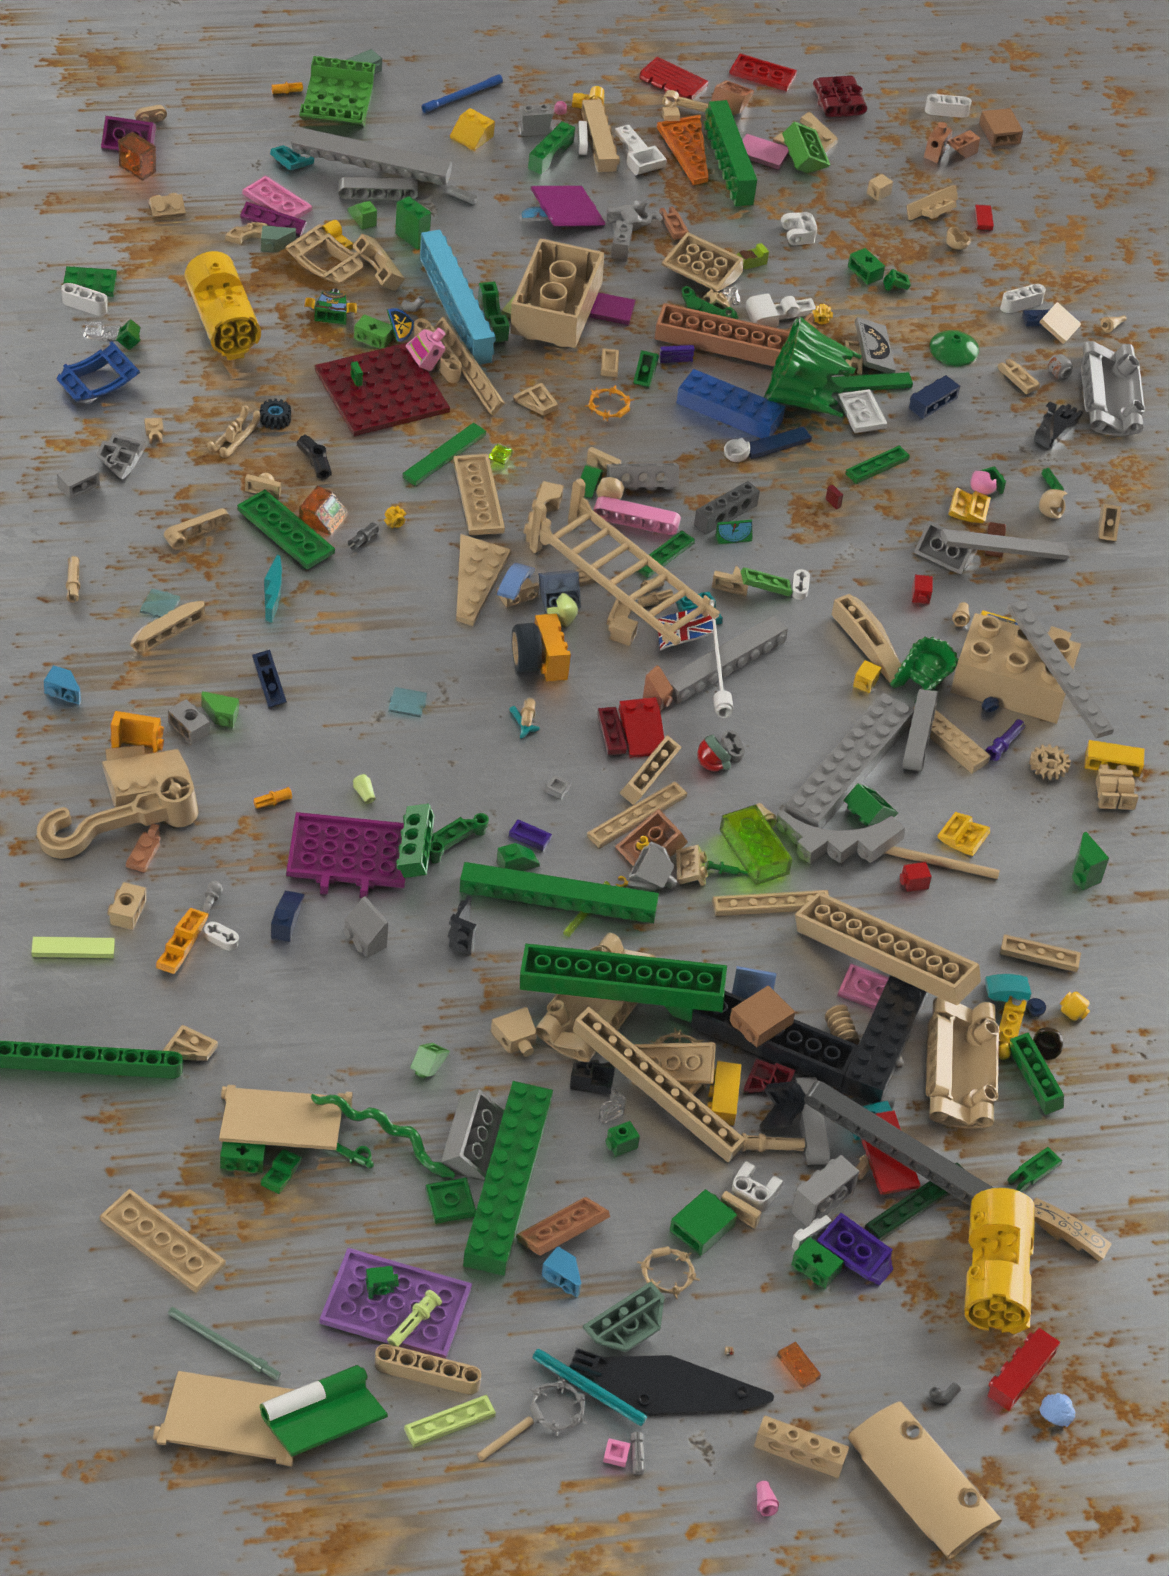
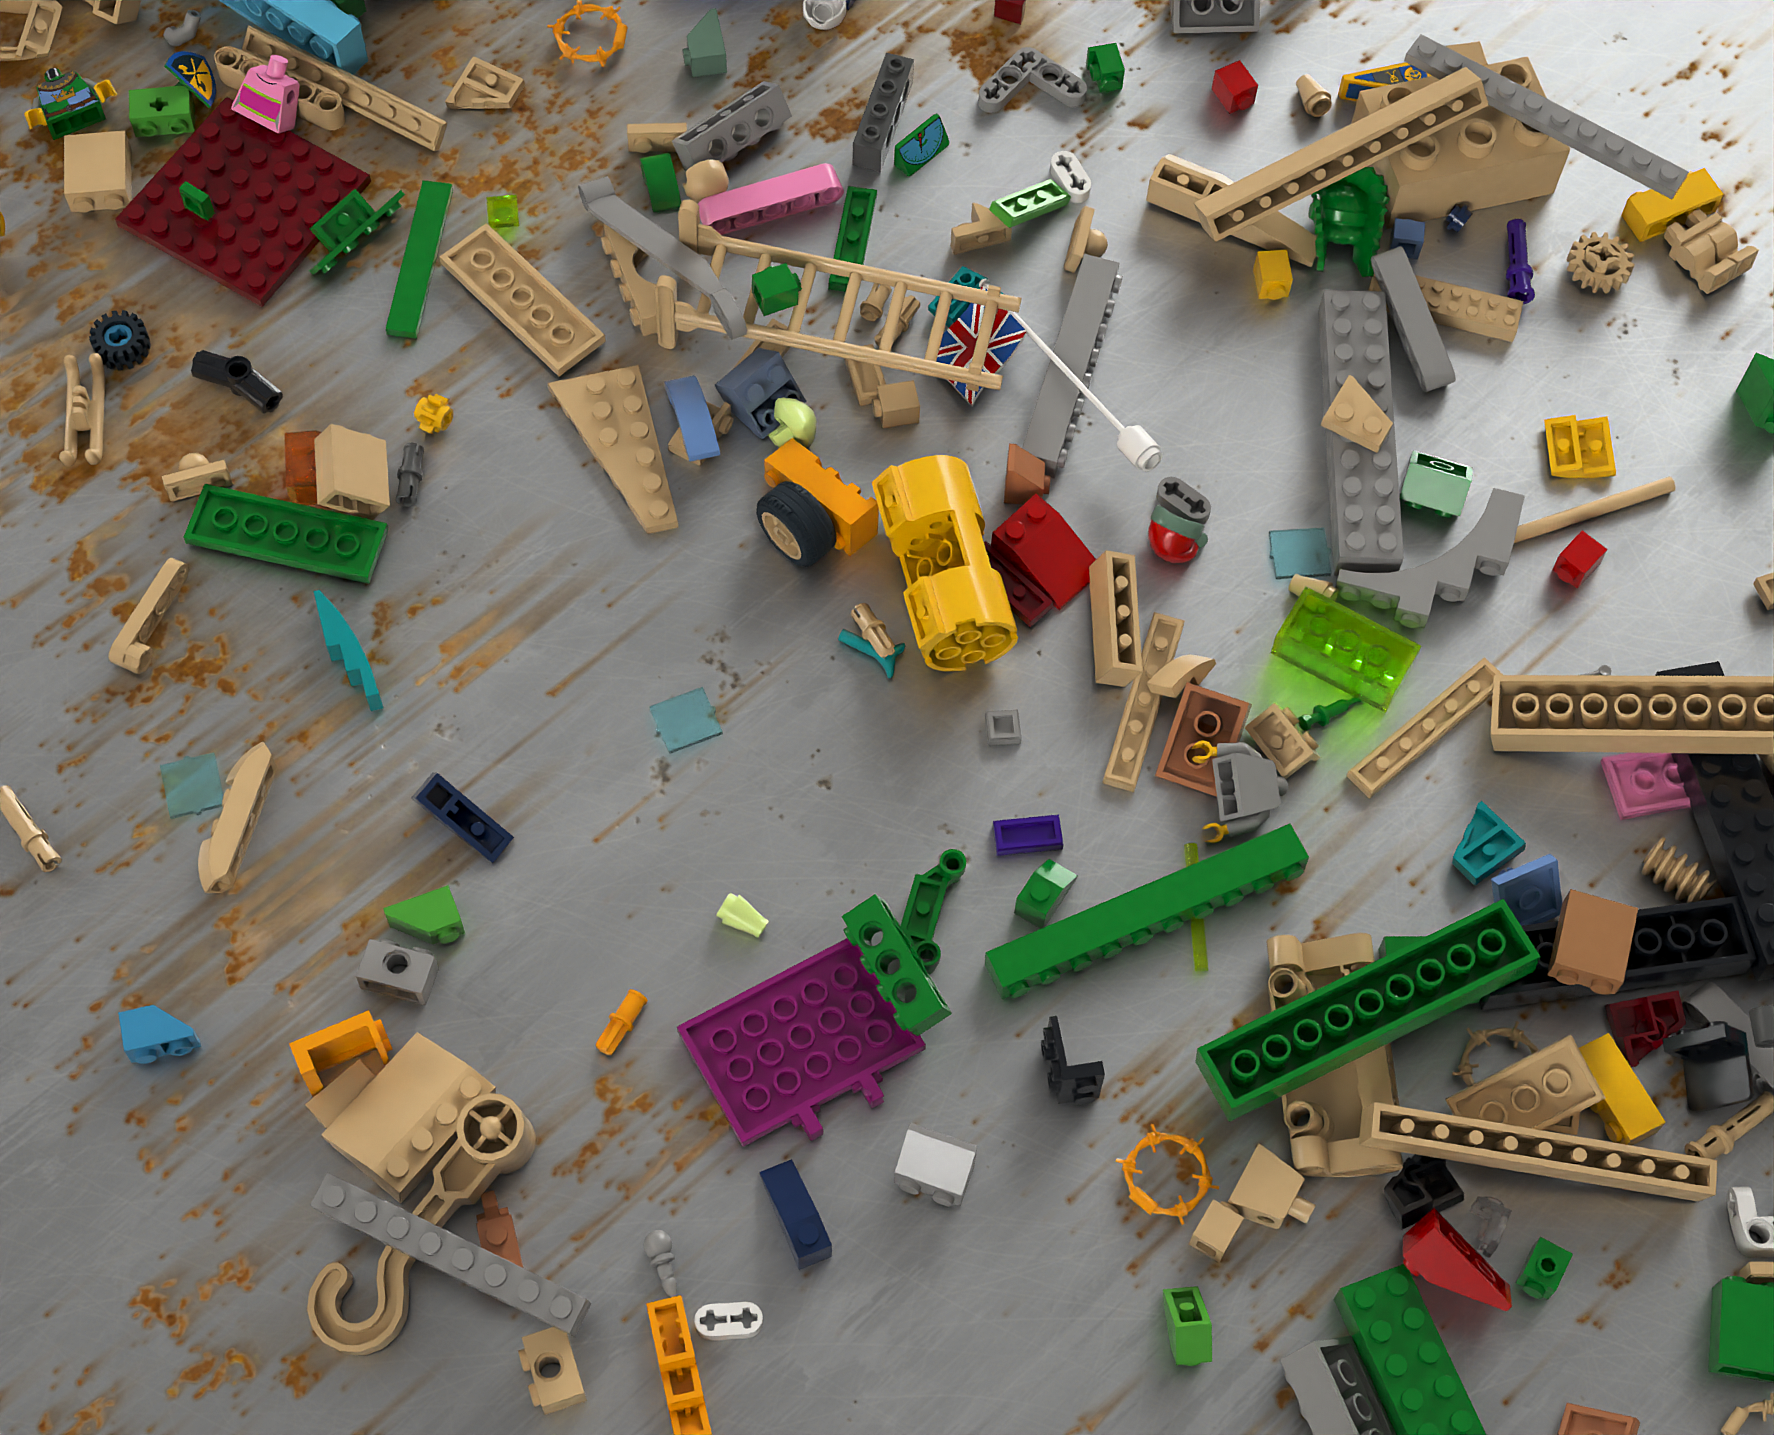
camera: 30 degrees left, 15 degrees up
none -> tan brick [64,130,132,212]
none -> green bracket [309,189,405,275]
none -> light grey brick [310,1172,591,1337]
none -> tan brick [314,424,390,520]
none -> light grey piece [578,176,747,340]
none -> sand green slope [682,8,727,77]
none -> green brick [752,263,802,316]
none -> yellow cylinder [871,455,1018,671]
none -> light grey beam [978,47,1087,113]
none -> tan tile [1064,206,1108,273]
none -> green brick [1086,43,1125,92]
none -> light orange piece [1115,1124,1219,1225]
none -> tan slope [1147,654,1216,698]
none -> tan brick [1188,1199,1244,1263]
none -> tan brick [1194,67,1489,242]
none -> clear light blue piece [1269,528,1332,579]
none -> tan wing [1321,375,1393,453]
none -> medium blue plate [1389,218,1425,259]
none -> red slope [1402,1208,1512,1311]
none -> teal wing [1452,801,1526,886]

